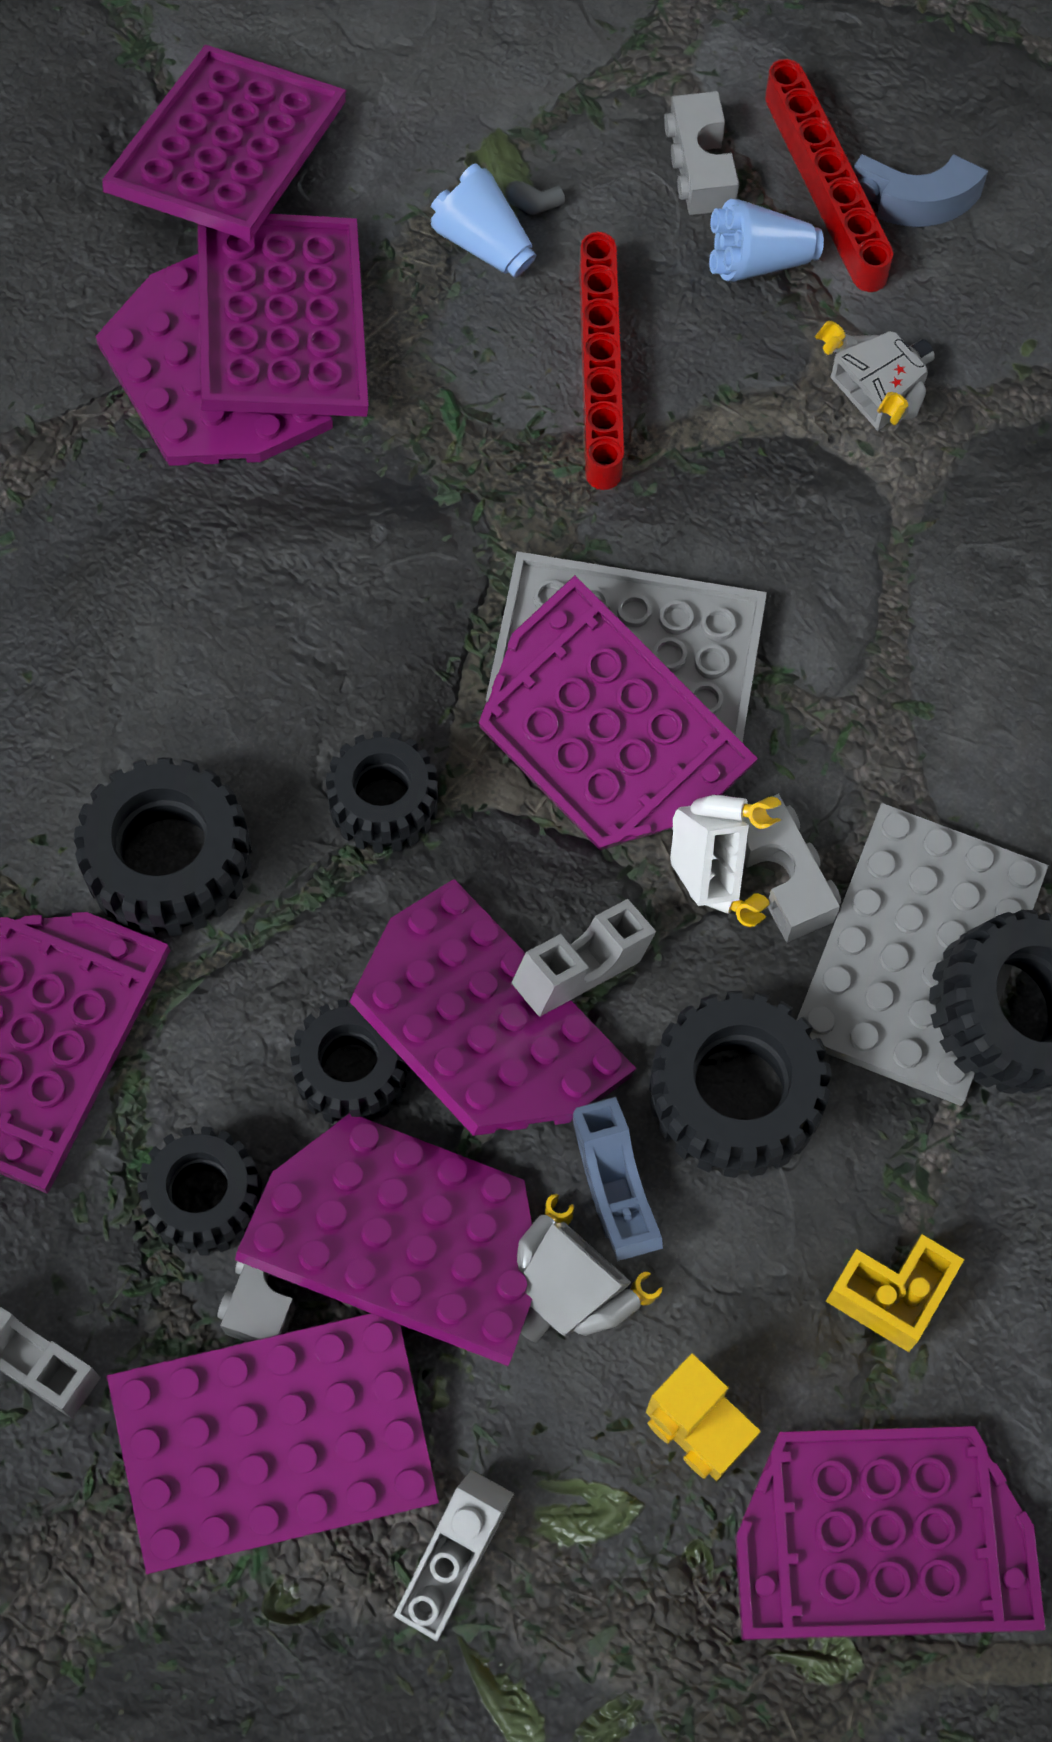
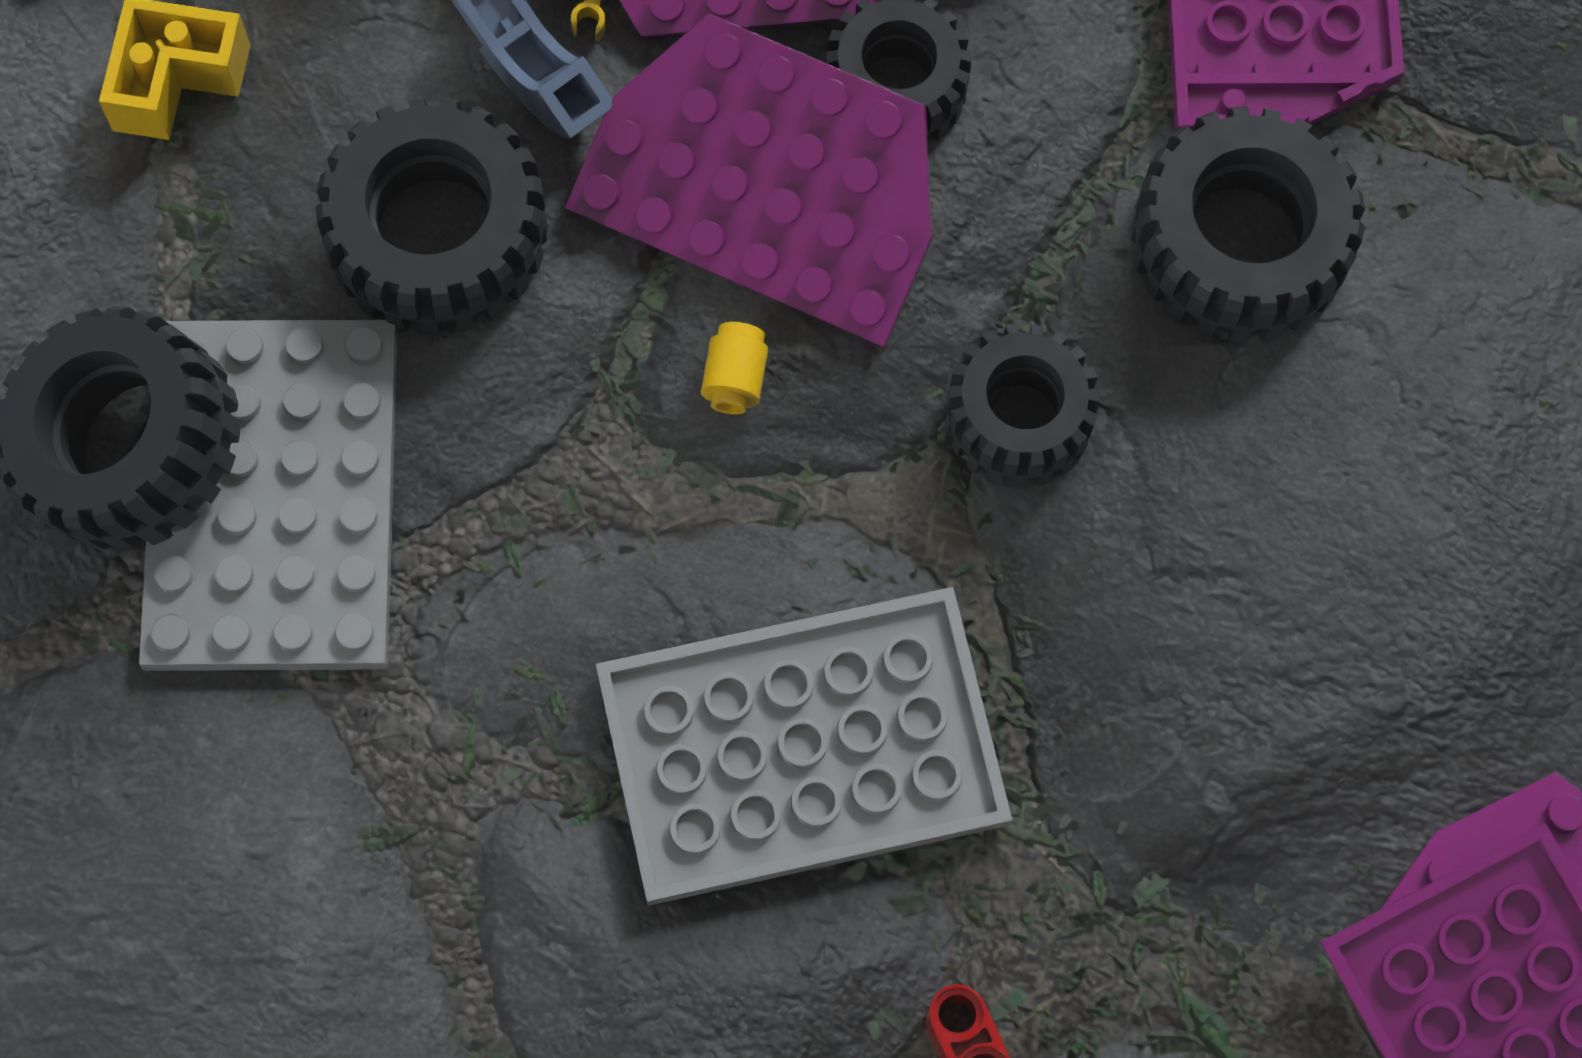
camera: 155 degrees right, 5 degrees up
magenta plate [479,575,758,850] -> none
light grey arch [512,899,656,1017] -> none
white torso [670,795,782,927] -> none
light grey arch [744,794,841,943] -> none
none -> yellow brick [701,322,768,415]

